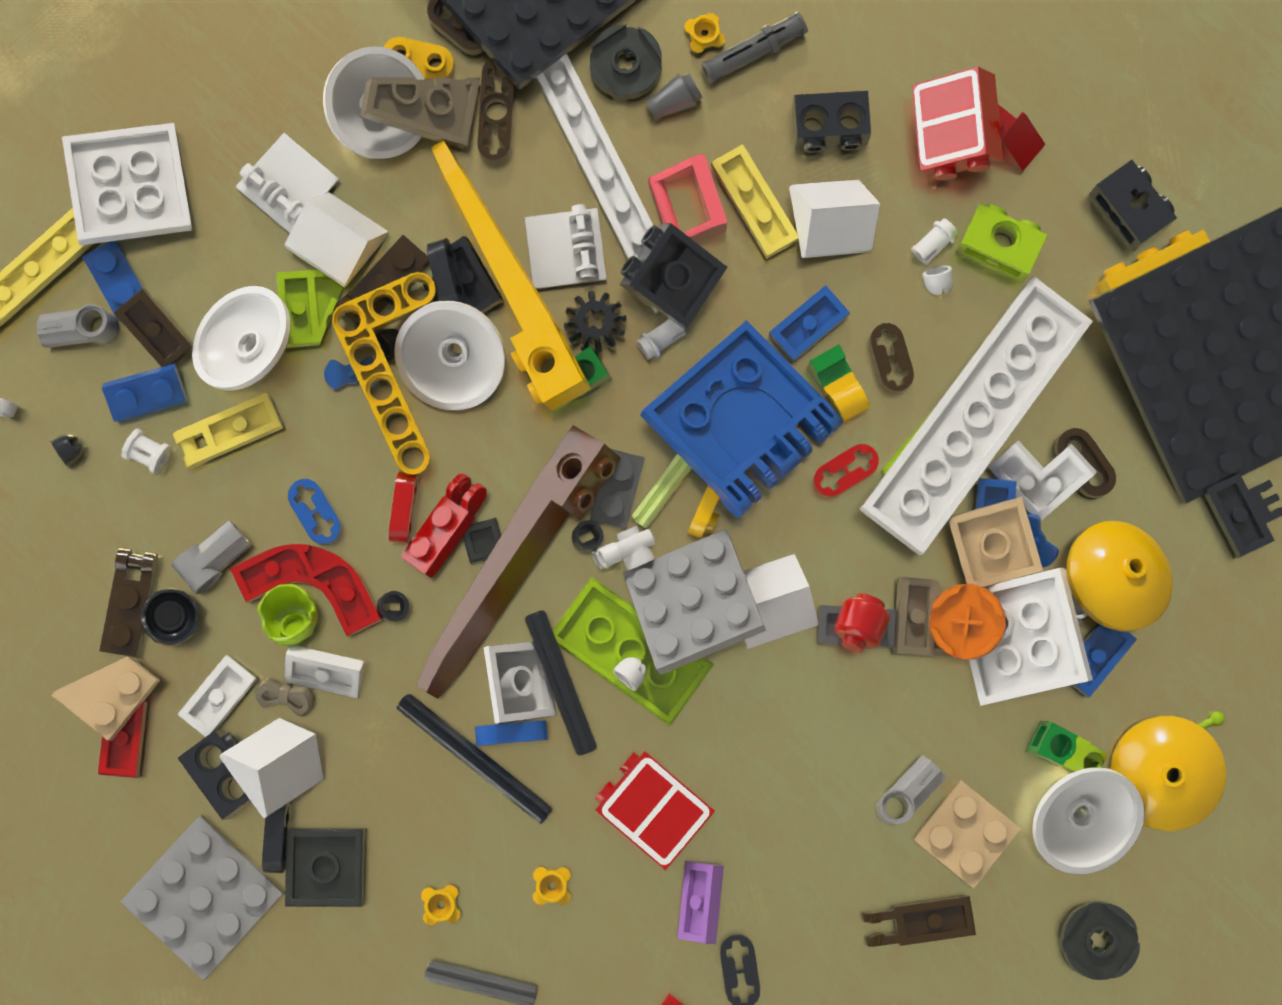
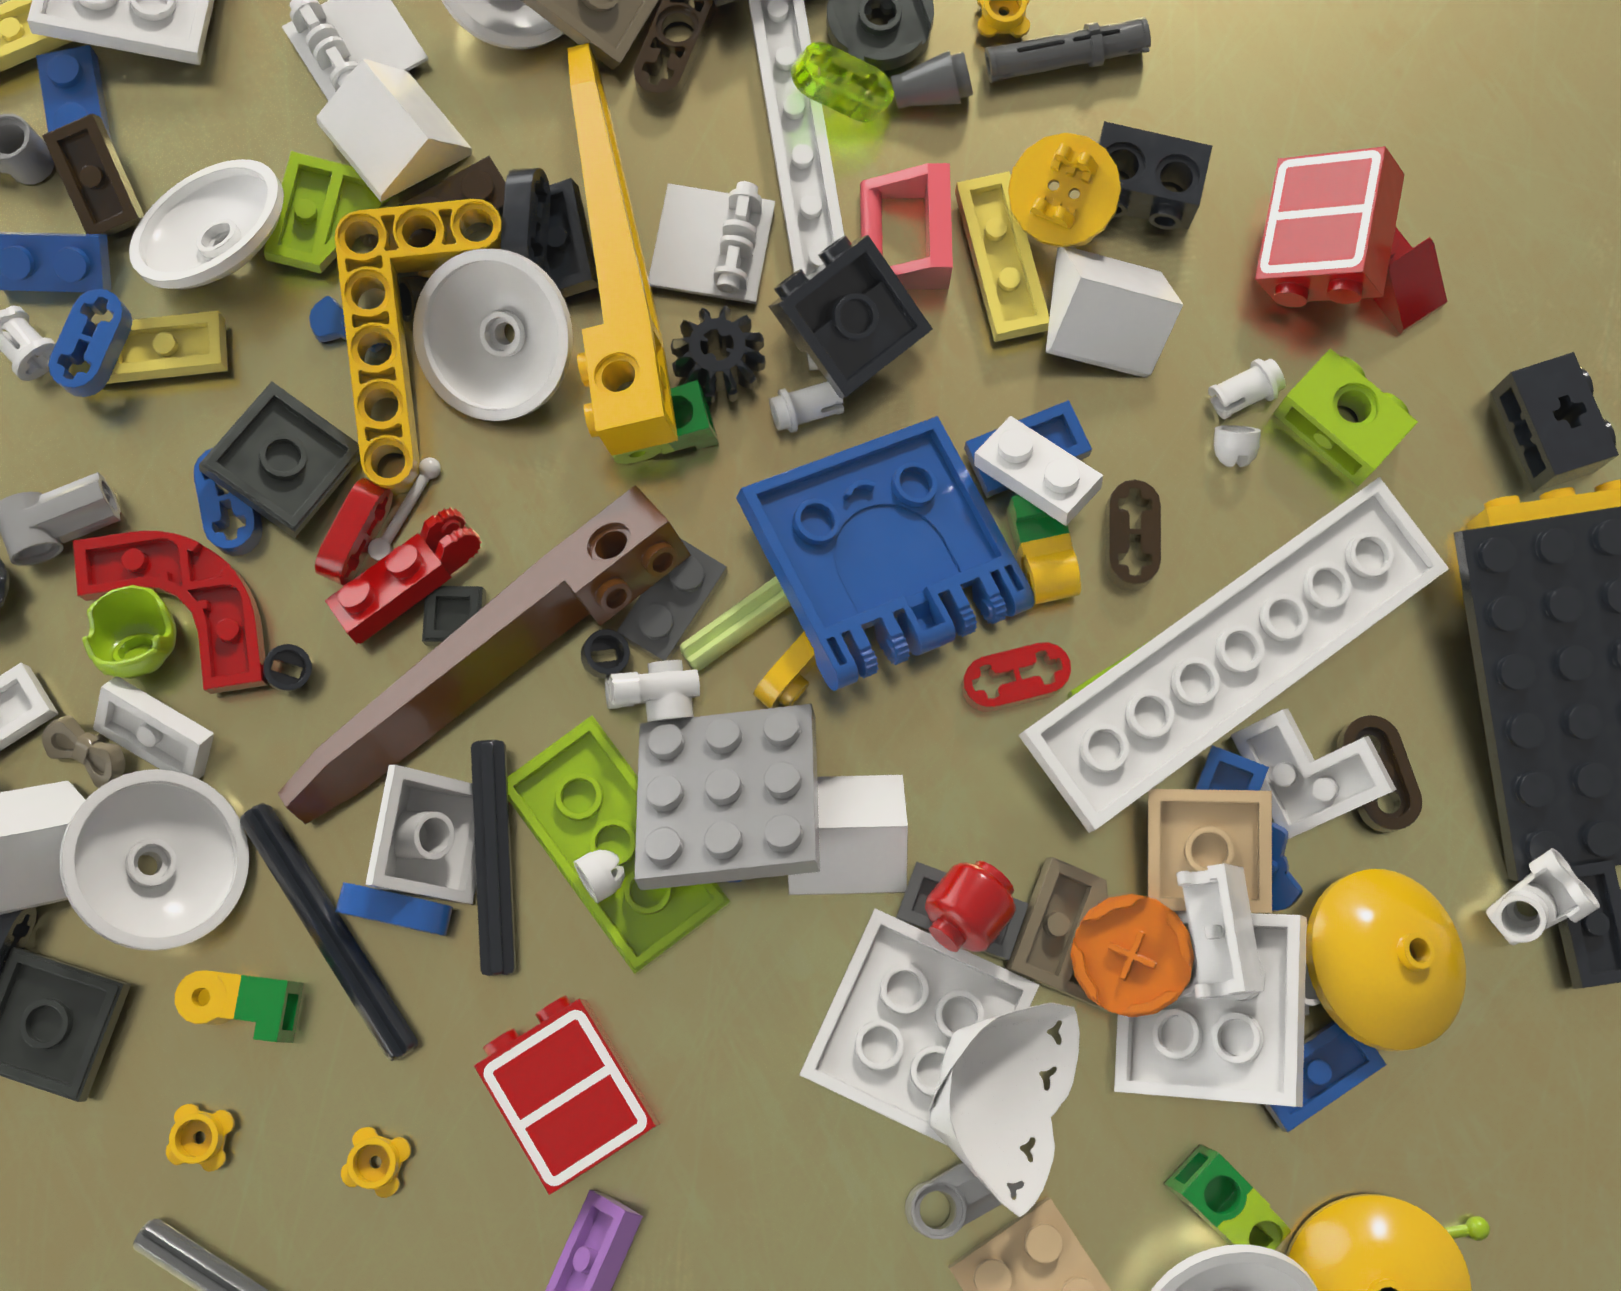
camera: 15 degrees right, 5 degrees down
none -> blue beam [48,289,132,397]
none -> white dish [59,769,249,951]
none -> leg [175,970,304,1043]
none -> pearl dark grey plate [199,381,360,538]
none -> white hinge [368,457,441,561]
none -> clear neon green beam [791,42,894,123]
none -> white plate [799,908,1039,1145]
none -> white piece [929,1002,1080,1217]
none -> white plate [974,416,1103,526]
none -> yellow plate [1008,133,1121,247]
none -> white hinge [1176,863,1264,999]
none -> white plate [1486,848,1600,946]

